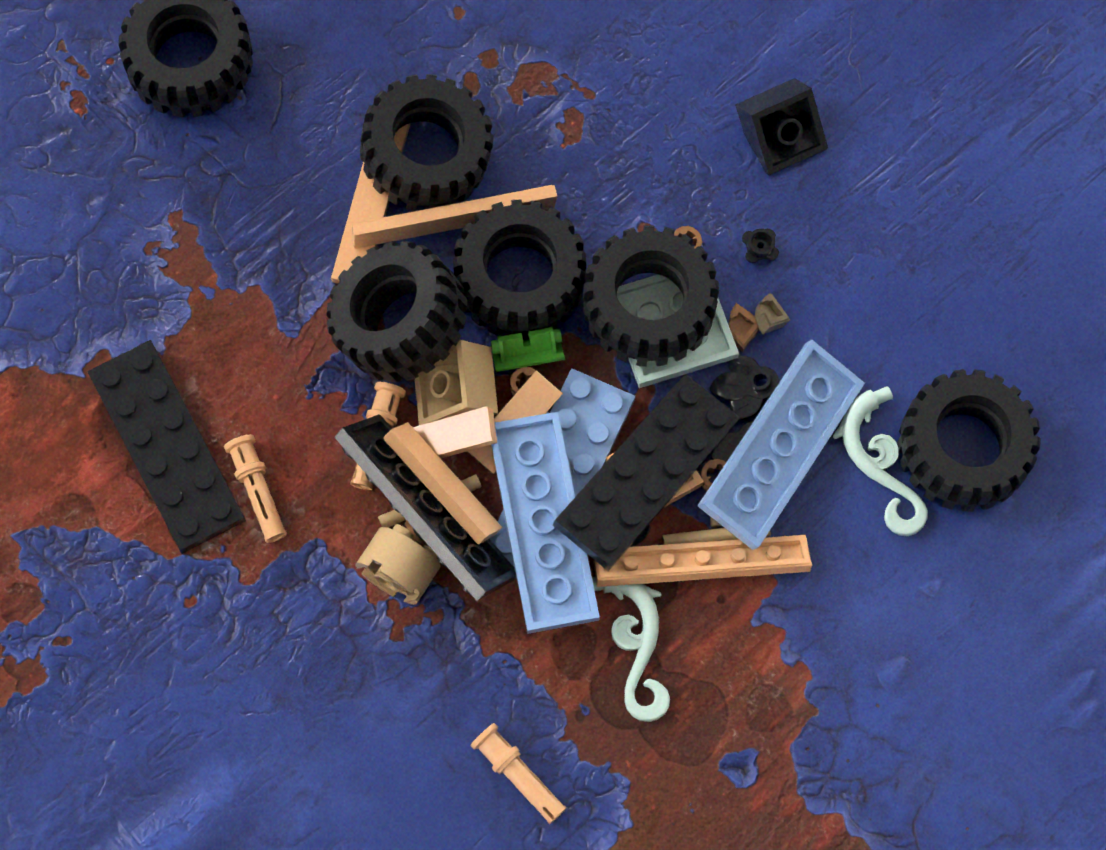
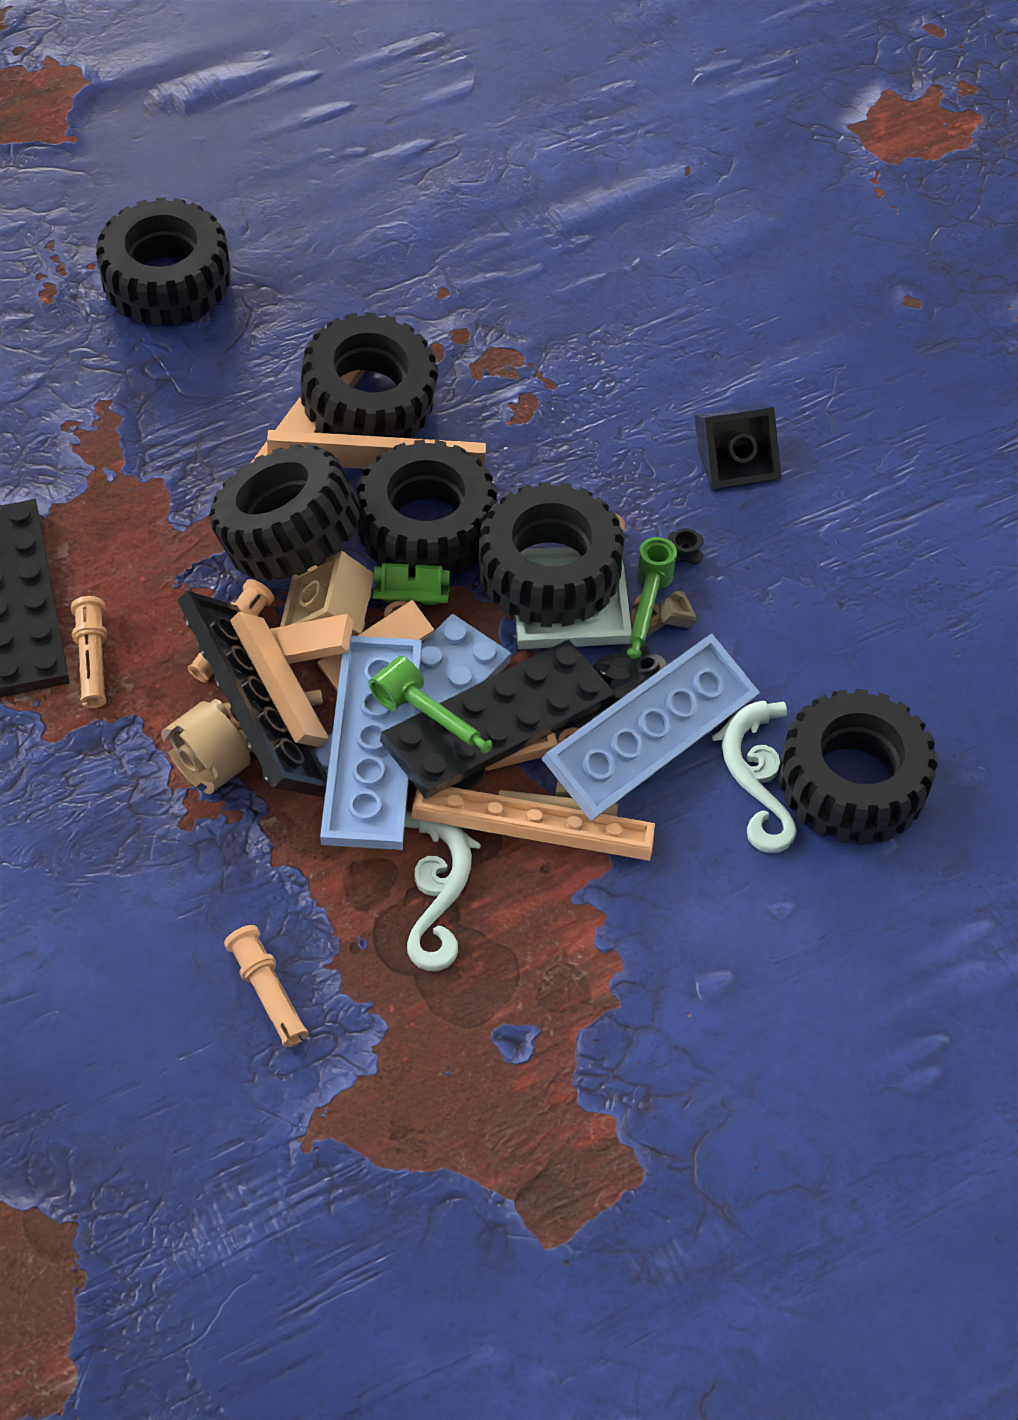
camera: 15 degrees right, 15 degrees down
none -> bright green piece [368,656,492,754]
none -> bright green piece [627,537,677,659]

